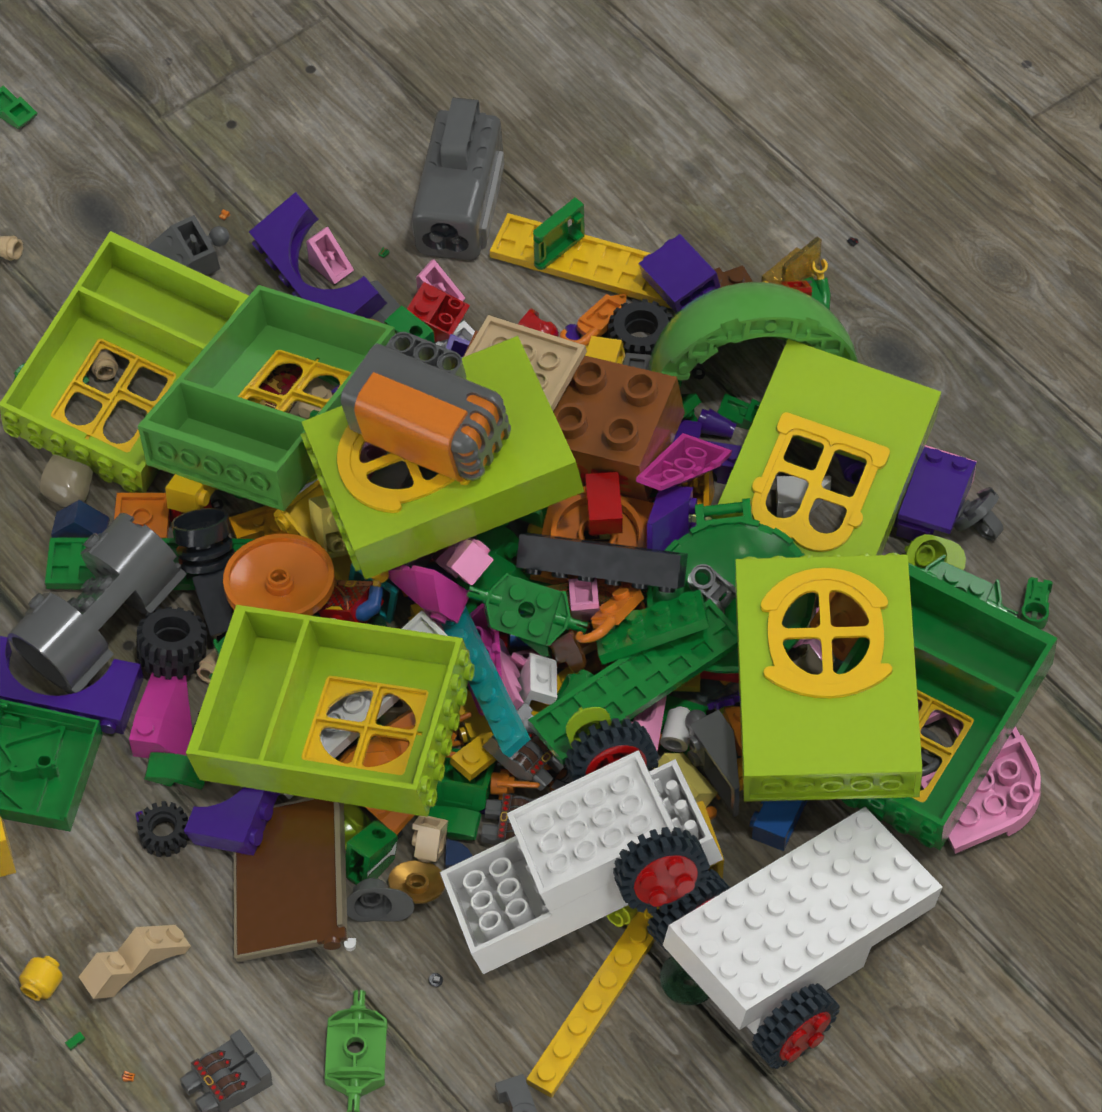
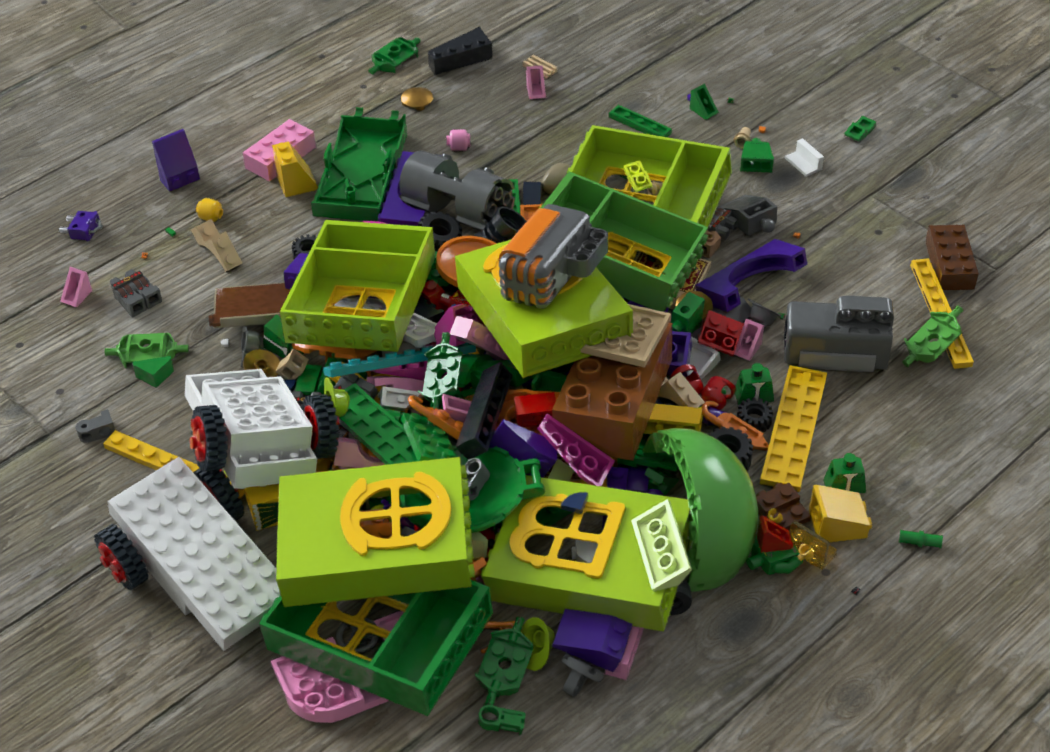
camera: 85 degrees right, 10 degrees down
bright pink slope [306,227,354,284] -> none
green container [533,197,585,270] -> none
dark purple brick [639,234,720,314] -> none
none -> green slope [132,356,174,388]
none -> dark blue tile [561,492,588,514]
none -> neon yellow slope [623,160,653,192]
none -> yellowish green slope [632,499,692,591]
none -> green torso [735,363,774,405]
none -> black tyre [737,398,773,433]
none -> green torso [740,138,774,173]
none -> dark grey piece [748,298,781,327]
none -> white panel [785,138,824,177]
none -> yellow slope [809,485,872,543]
none -> green torso [823,453,866,493]
none -> green pin [899,529,943,549]
none -> bright green plate [902,306,963,367]
none -> yellow plate [910,258,974,369]
none -> reddish brown brick [925,225,979,290]

